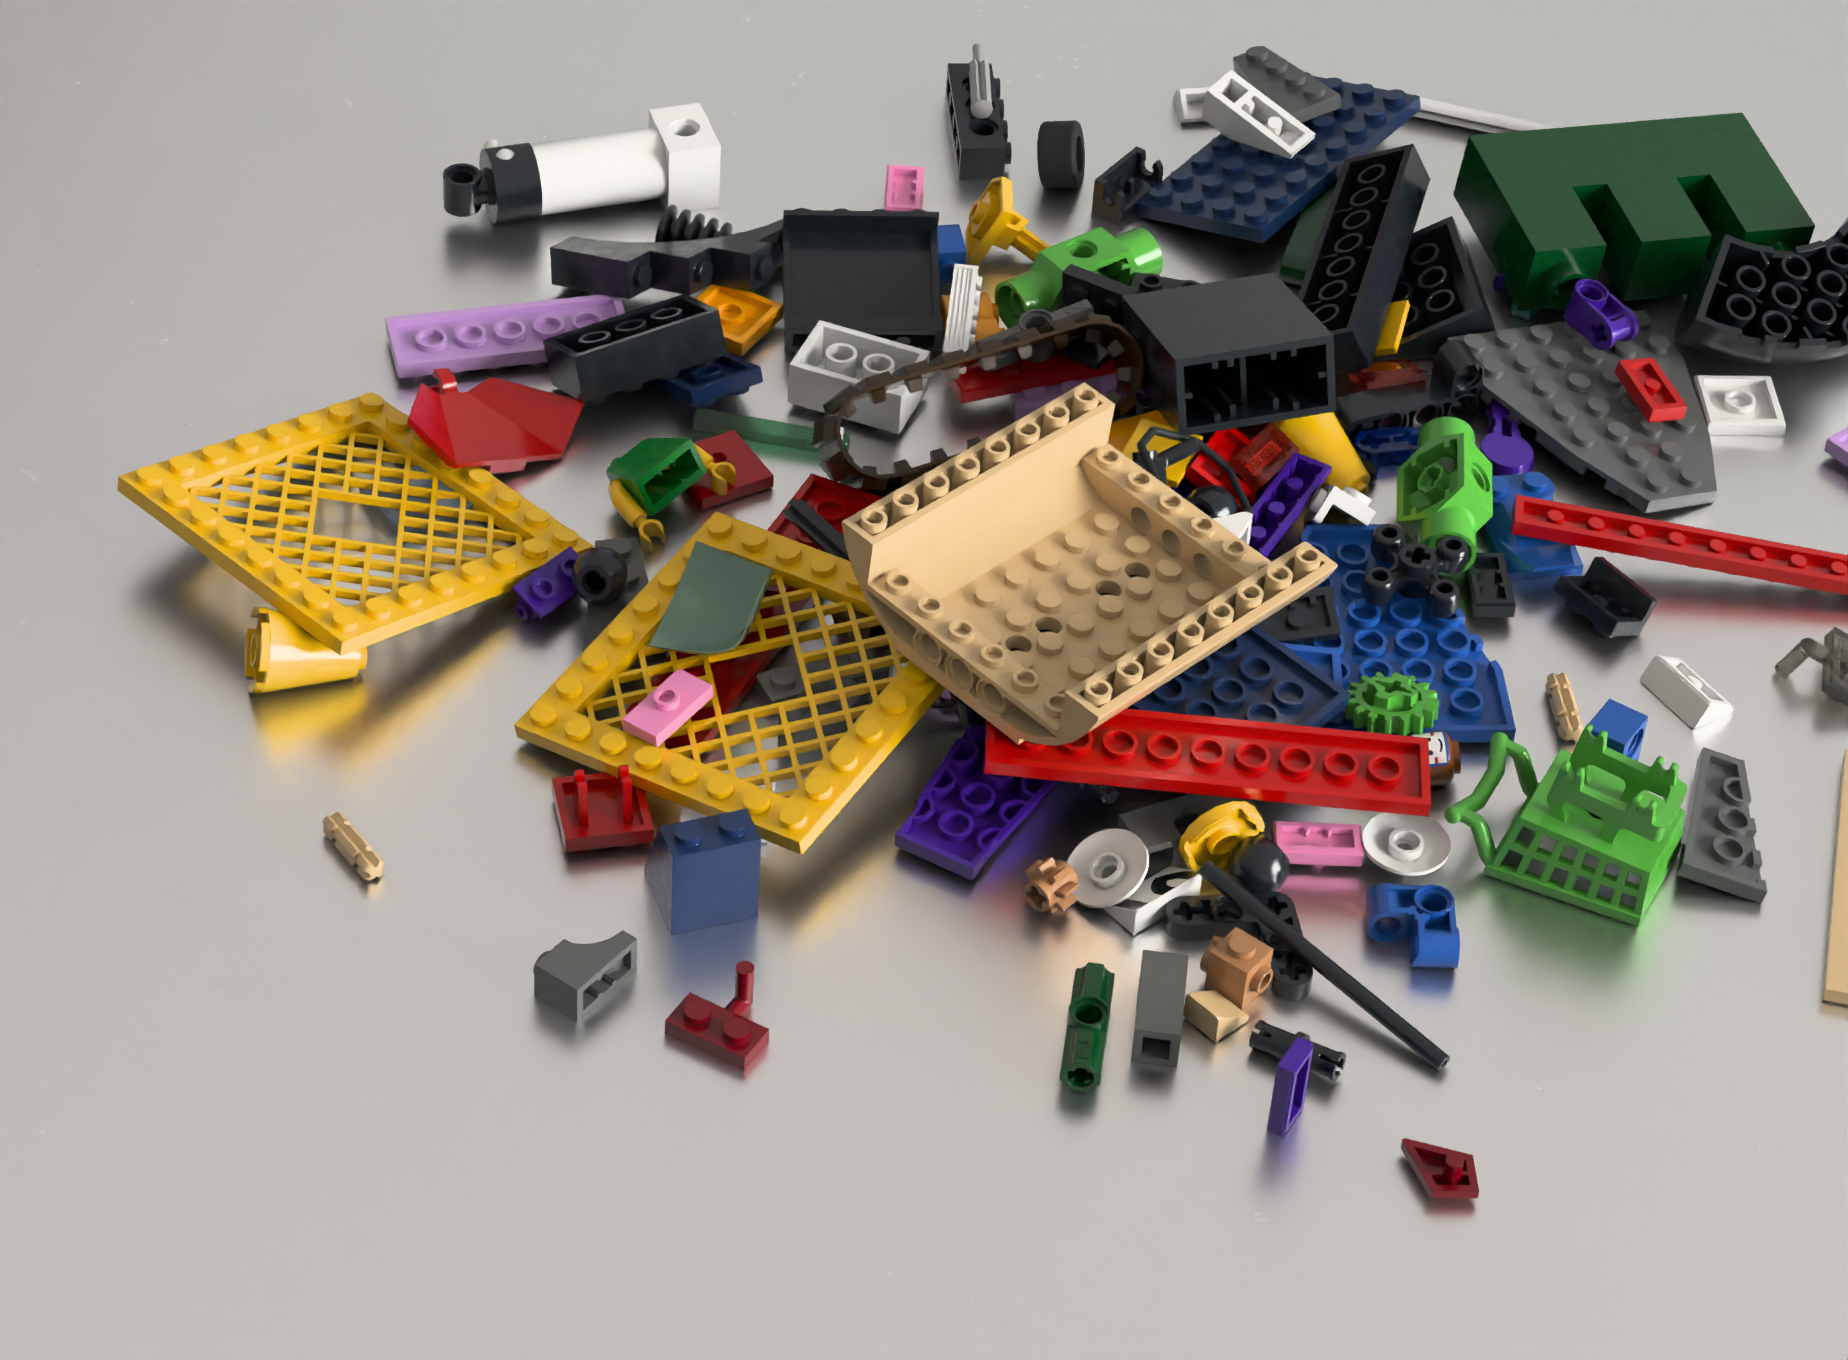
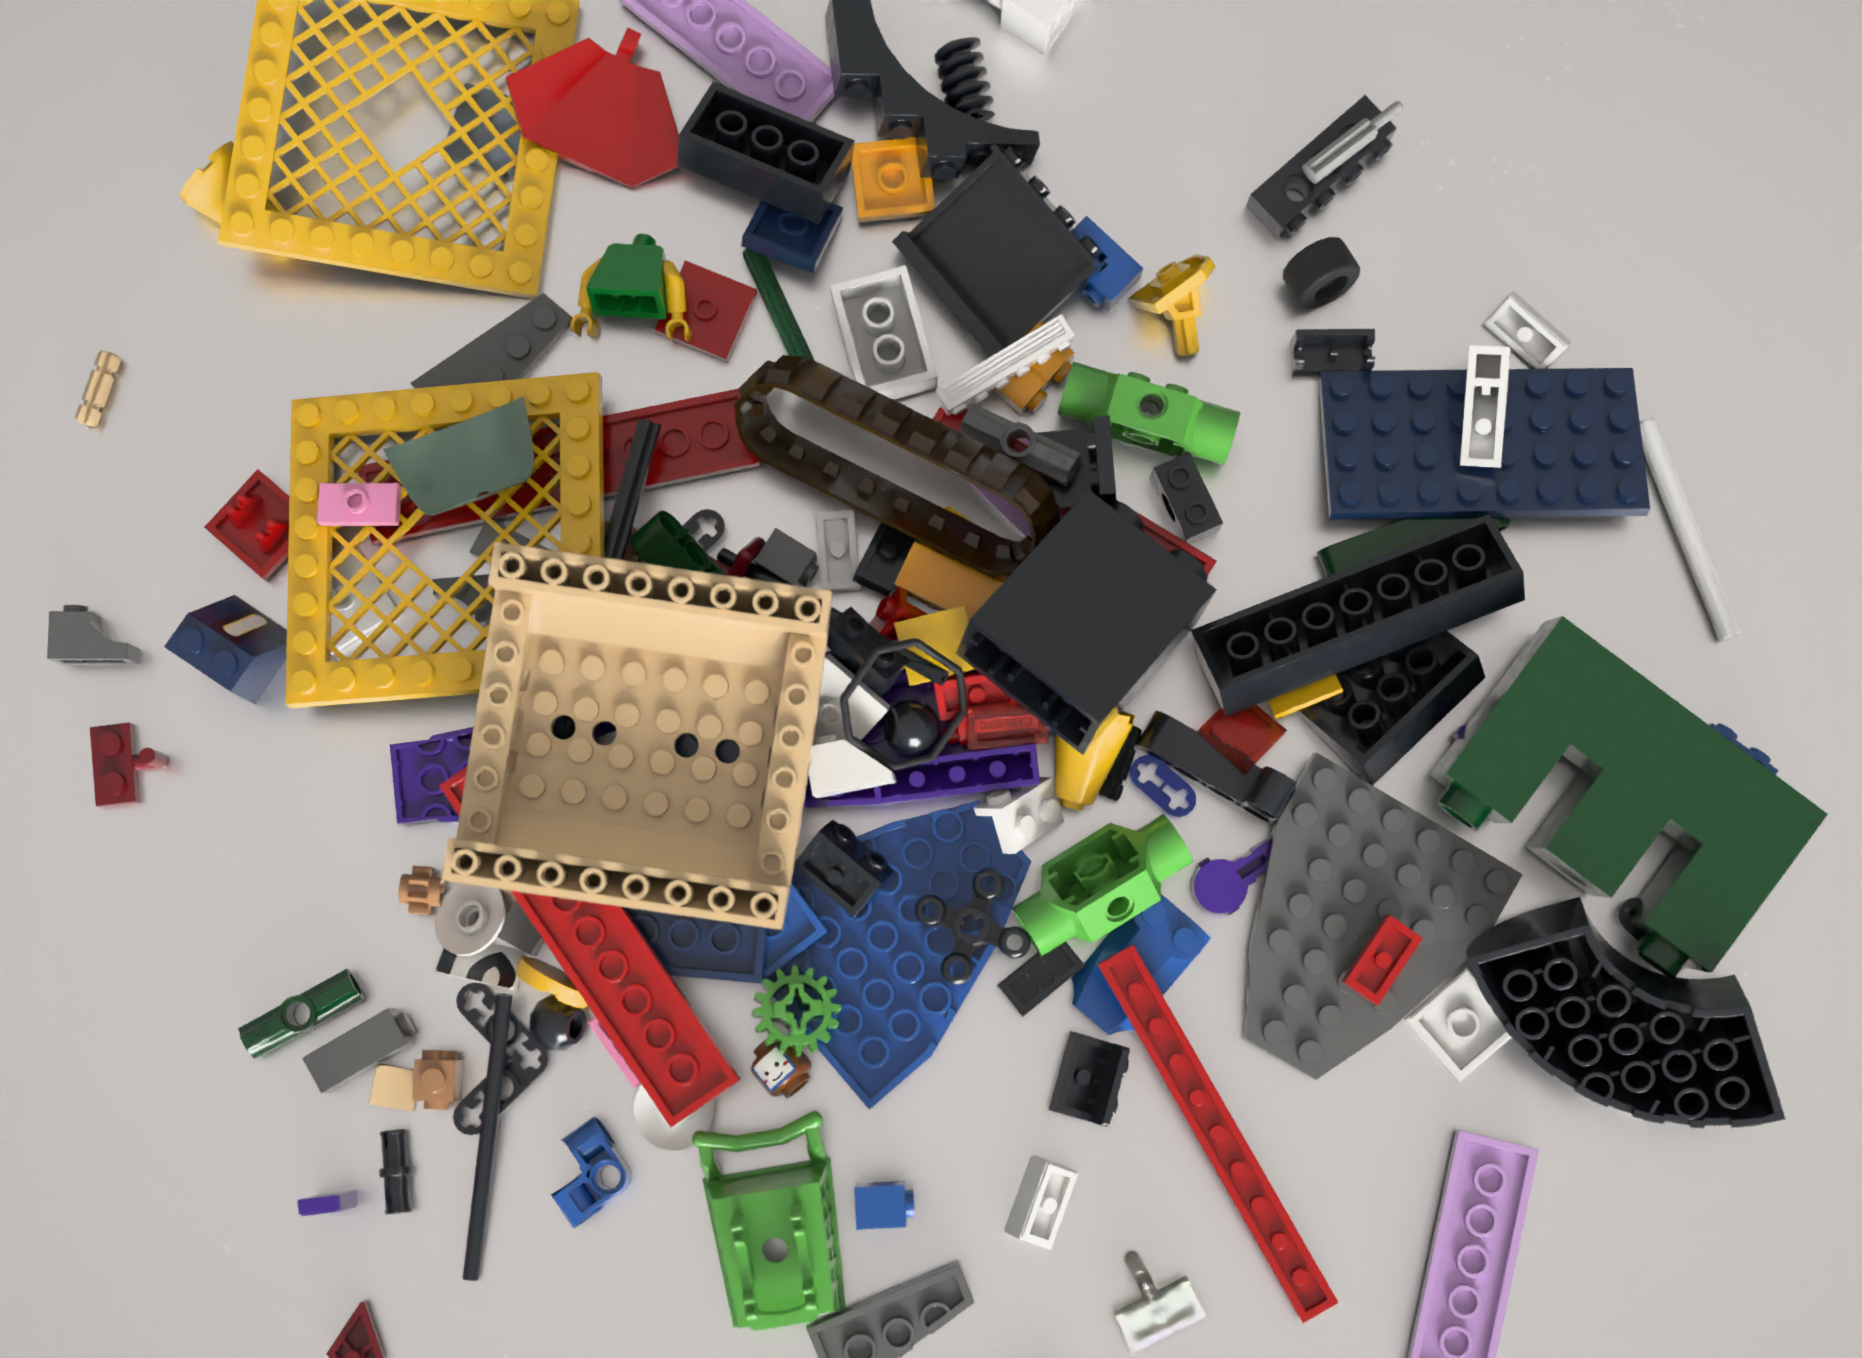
camera: 55 degrees right, 40 degrees up
dark purple hinge [512,546,579,620] -> none
black piece [571,547,630,606] -> none
bright pink plate [884,165,924,212] -> none
dark grey wing [1233,46,1342,123] -> none
tan axle [1545,672,1584,742] -> none
dark purple piece [1564,279,1639,350] -> none

